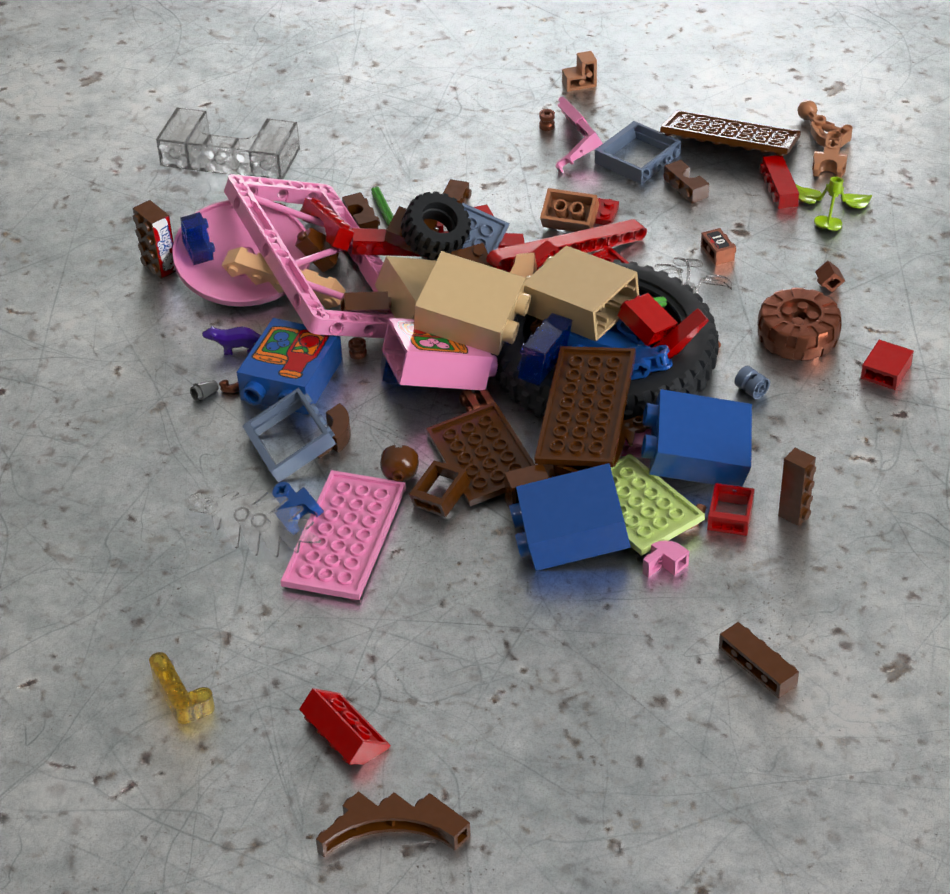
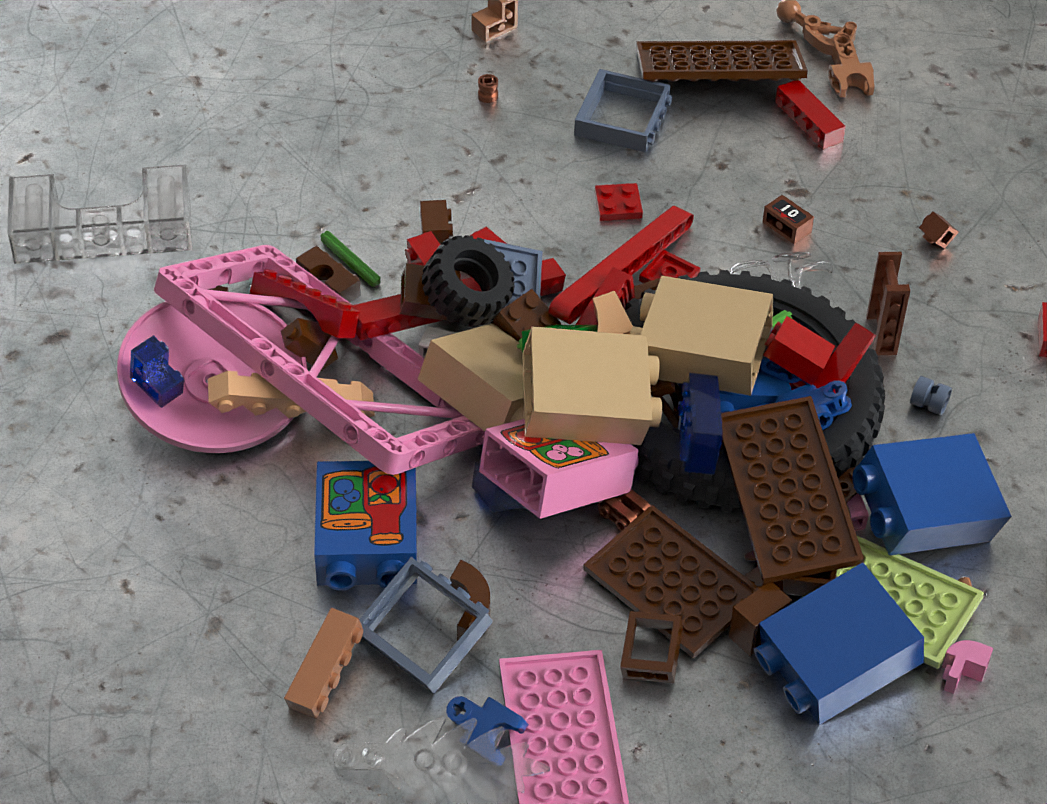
camera: 25 degrees left, 5 degrees up
reddish brown brick [133,200,176,279] -> none
dark grey cone [190,380,219,401] -> none
dark purple animal [202,326,261,355] -> none
copper arm [219,380,239,393] -> none
reddish brown brick [340,291,392,314] -> none
copper wheel [348,337,367,360] -> none
reddish brown cylinder [380,445,419,482] -> none
nougat brick [540,188,599,232] -> none
bright pink hinge [556,97,603,173] -> none
reddish brown arch [663,159,709,204] -> none
red window [707,483,755,536] -> none
copper wheel [757,288,842,361] -> none
lime plant [796,177,872,231] -> none
none -> nougat brick [284,608,363,719]
none -> copper fence [866,252,911,356]

